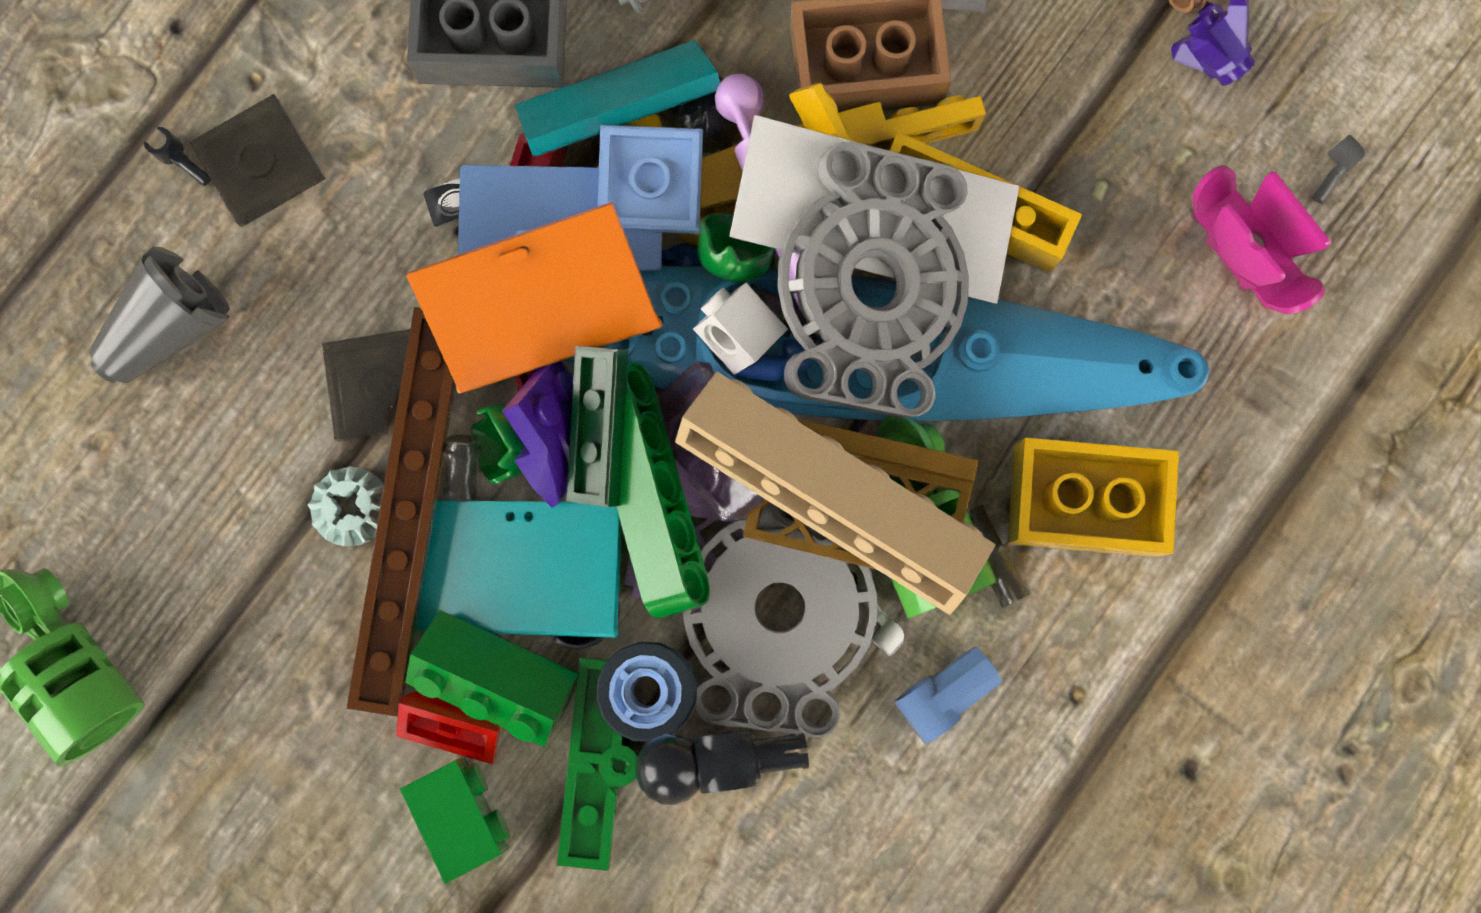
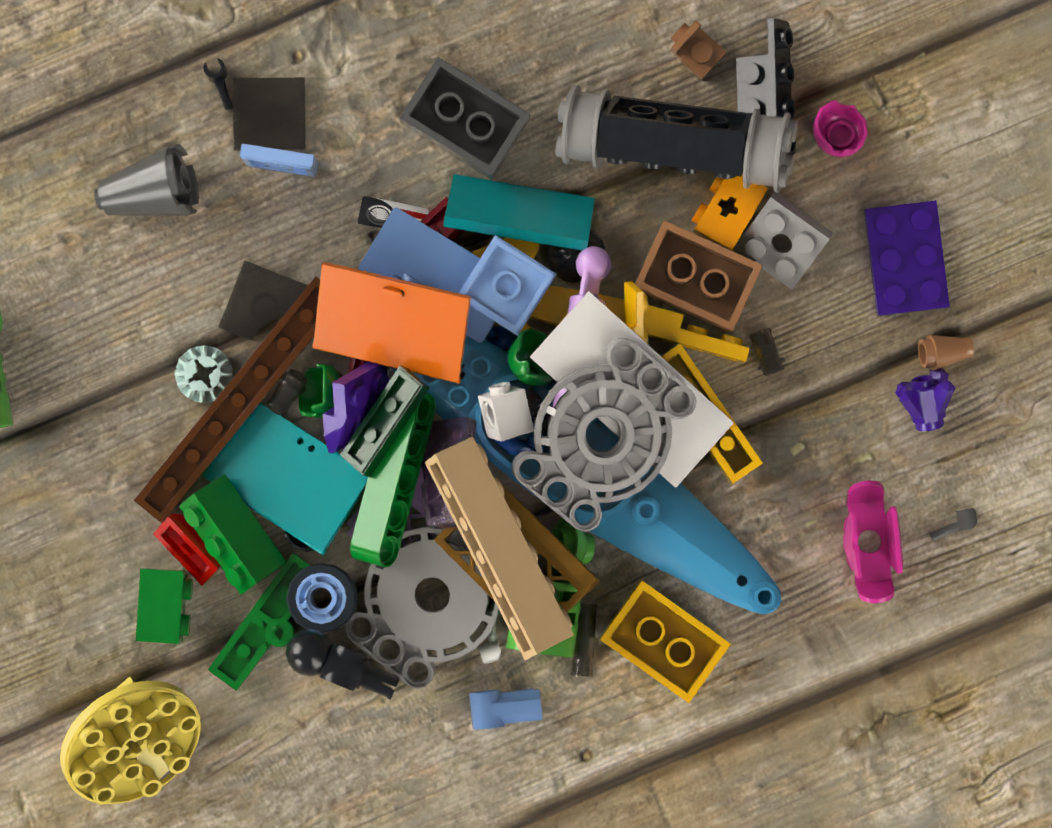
camera: 25 degrees right, 5 degrees up
none -> light blue tile [240,144,319,177]
none -> clear smoke pin [749,328,785,376]

